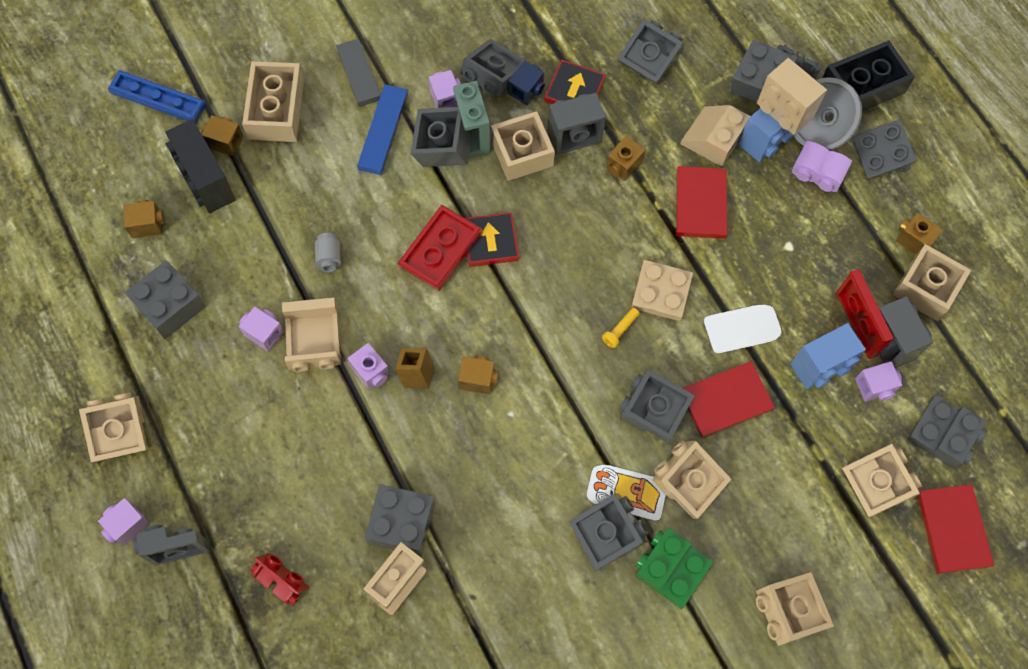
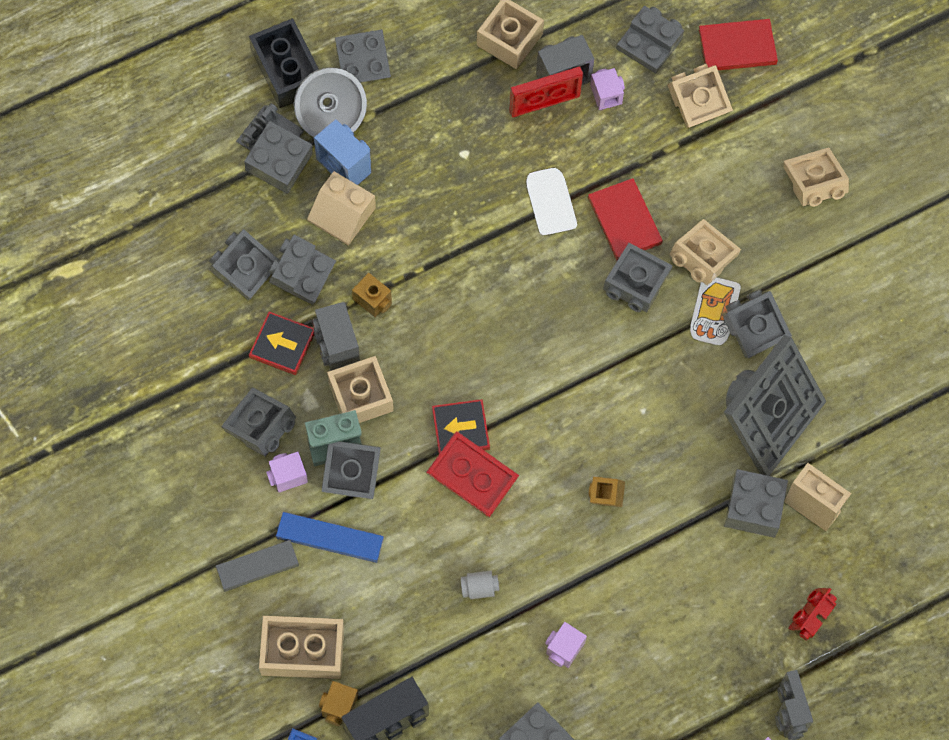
camera: 90 degrees left, 0 degrees up
tan panel [282,298,341,372] -> none
lavender brick [347,343,390,390] -> none
pearl gold brick [458,356,499,395] -> none
dark blue brick [508,61,545,106] -> none
yellow piece [602,308,640,348] -> none
tan plate [631,260,693,321] -> none
green plate [635,527,713,609] -> none
red tile [676,166,727,239] -> none
tan brick [757,58,827,135] -> none
medium blue brick [790,323,866,390] -> none
lavender brick [792,141,852,192] -> none
pearl gold brick [896,213,943,254] -> none
none -> dark grey plate [268,235,336,305]
none -> dark grey piece [724,335,827,476]

